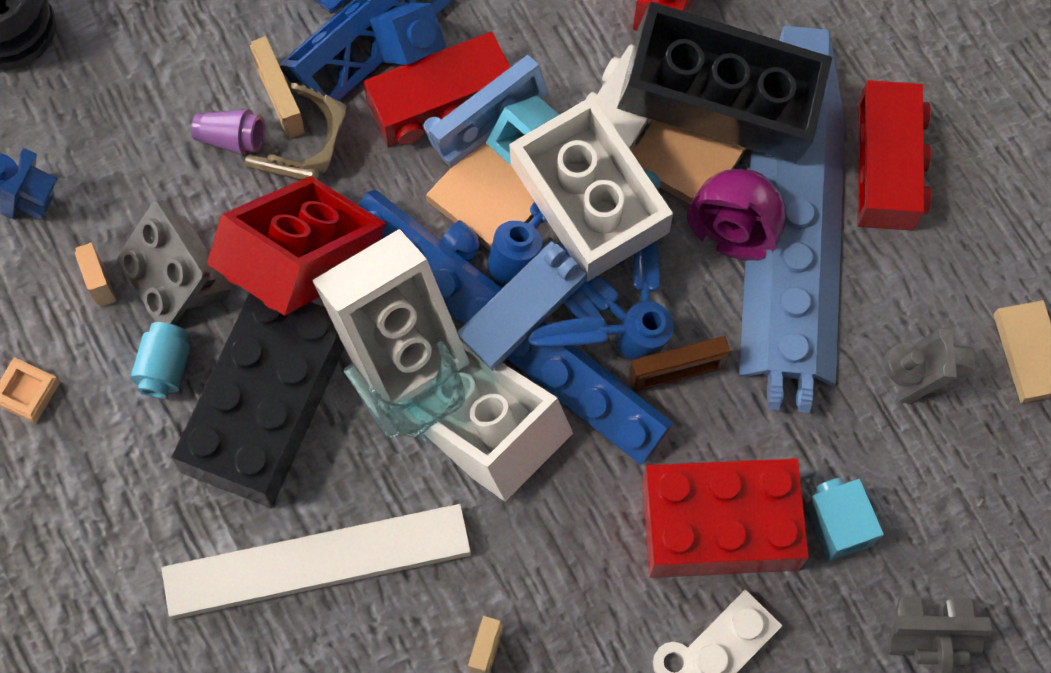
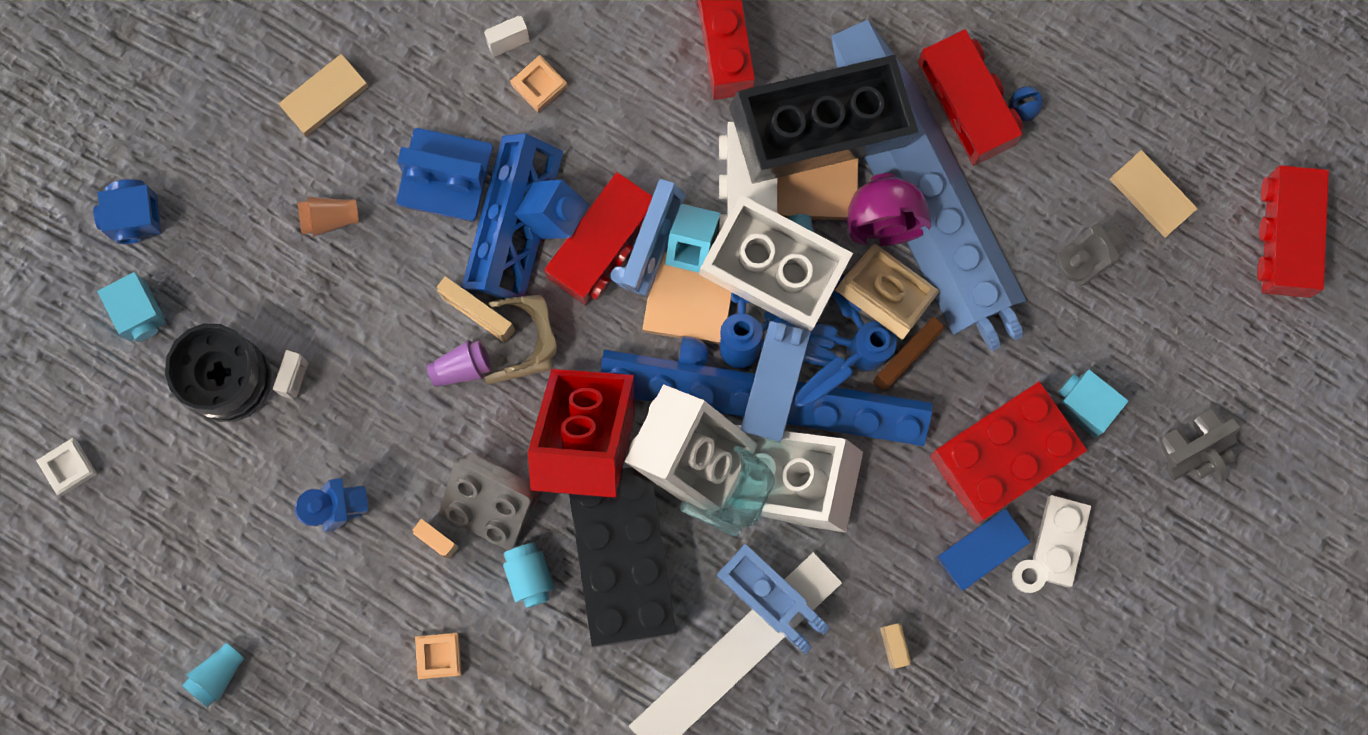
camera: 30 degrees left, 10 degrees up
none -> white tile [273,350,309,400]
none -> medium blue hinge [716,544,830,654]
none -> tan tile [835,244,940,340]
none -> blue tile [936,508,1030,591]
none -> blue hinge [1009,86,1043,121]

